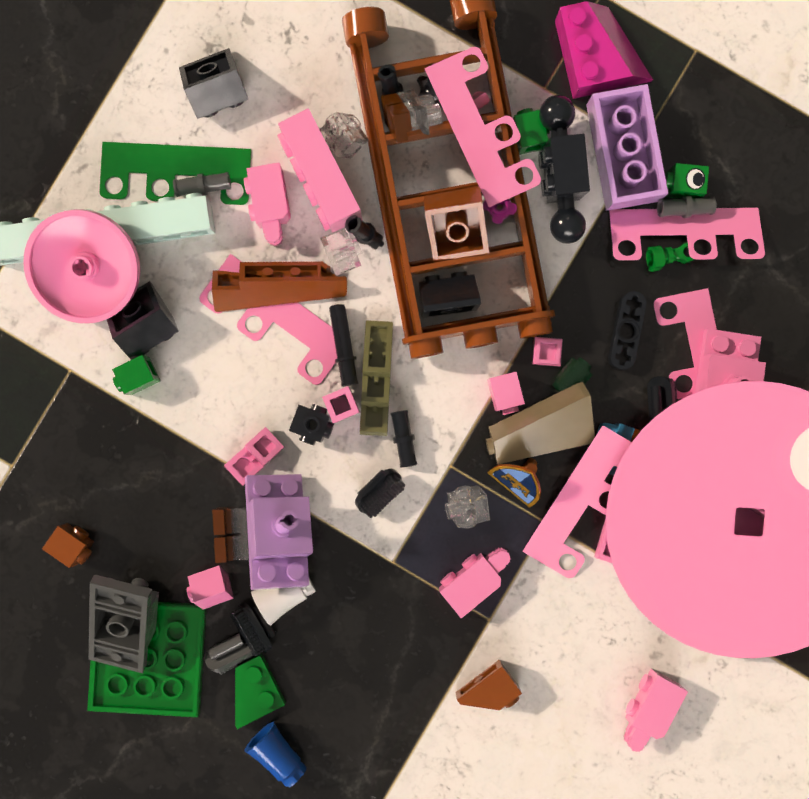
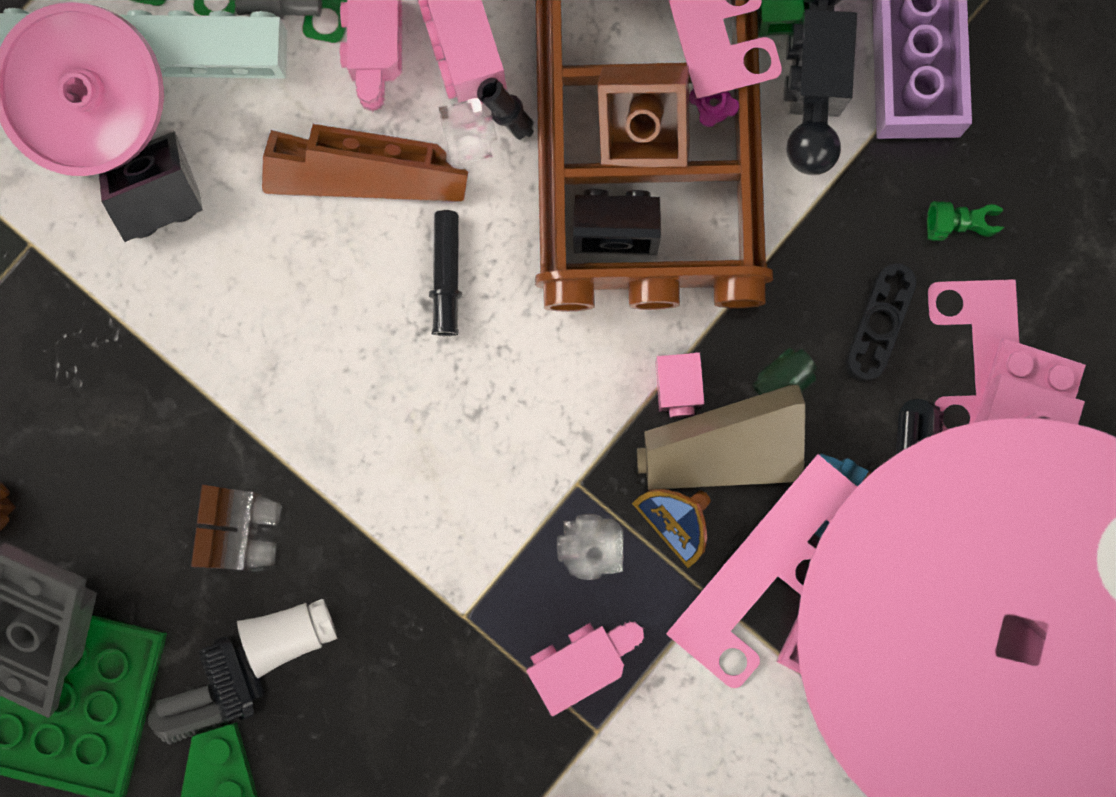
camera: 20 degrees right, 5 degrees down
green brick [112,355,161,395] -> none
bright pink brick [187,565,234,610] -> none
bright pink piece [199,254,337,385] -> none
bright pink slope [224,427,284,486] -> none
lavender brick [245,474,313,590] -> none
black brick [289,403,334,446] -> none
bright pink brick [322,386,361,423] -> none
black piece [355,469,405,518] -> none
olive slope [360,320,393,436] -> none
black pin [390,410,417,468] -> none
bright pink tile [532,337,563,367] -> none
bright pink piece [609,208,765,260] -> none
dark grey pin [657,196,717,218] -> none
green brick [665,163,709,199] -> none

